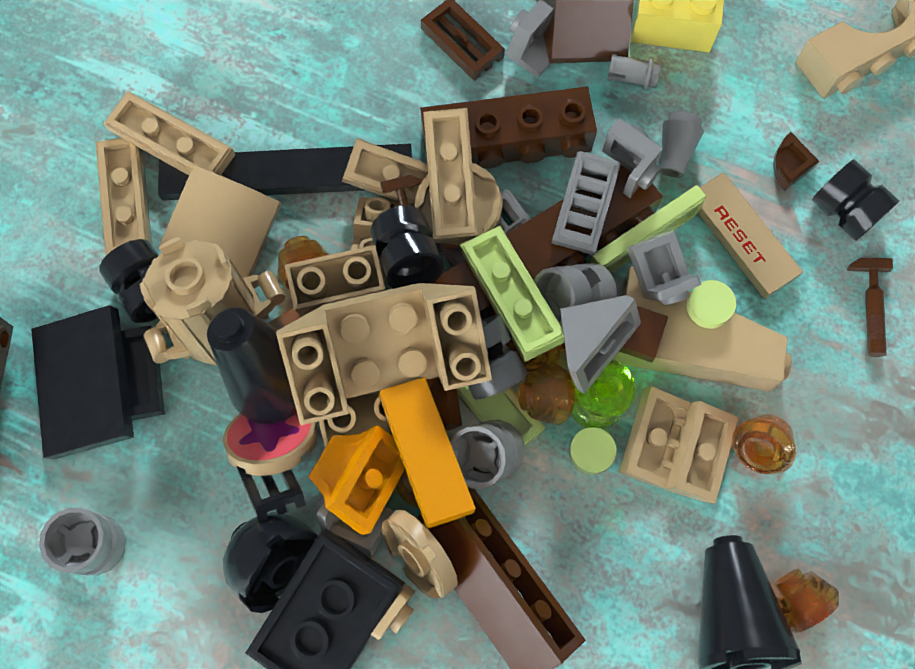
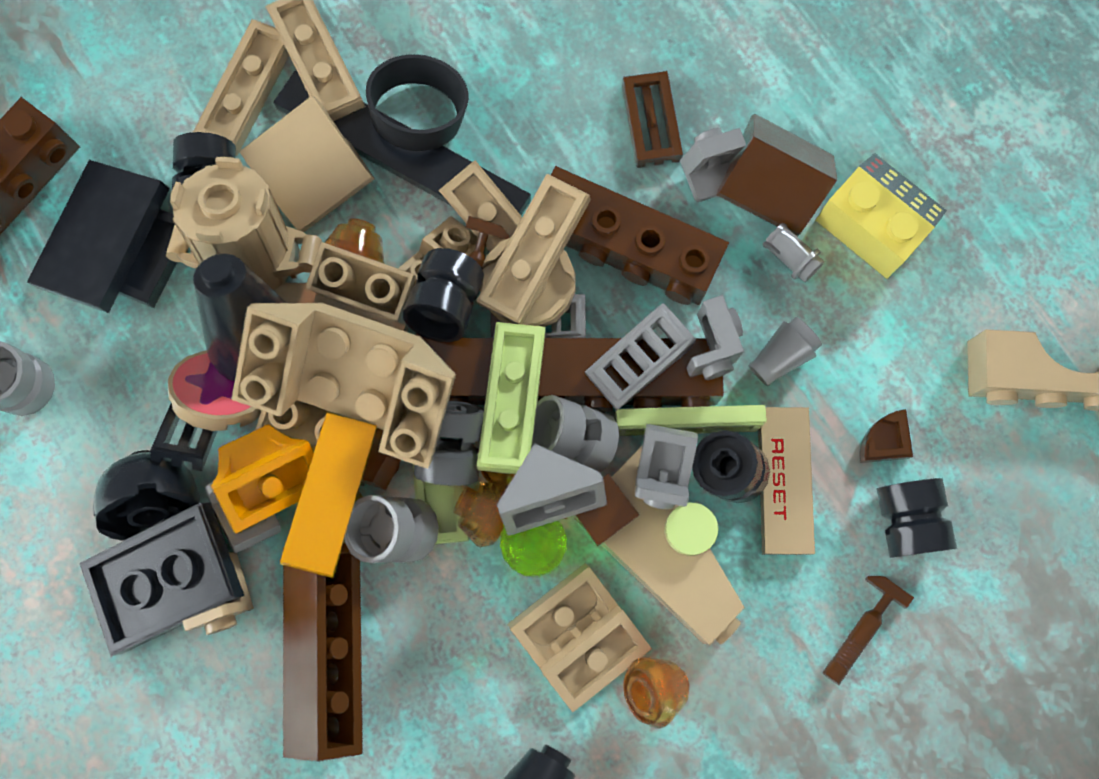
camera: 35 degrees right, 5 degrees up
tan tile [381,510,458,599] -> none
yellowish green tile [569,427,617,475] -> none
none -> black tyre [365,54,469,151]
none -> black wheel [692,430,770,503]

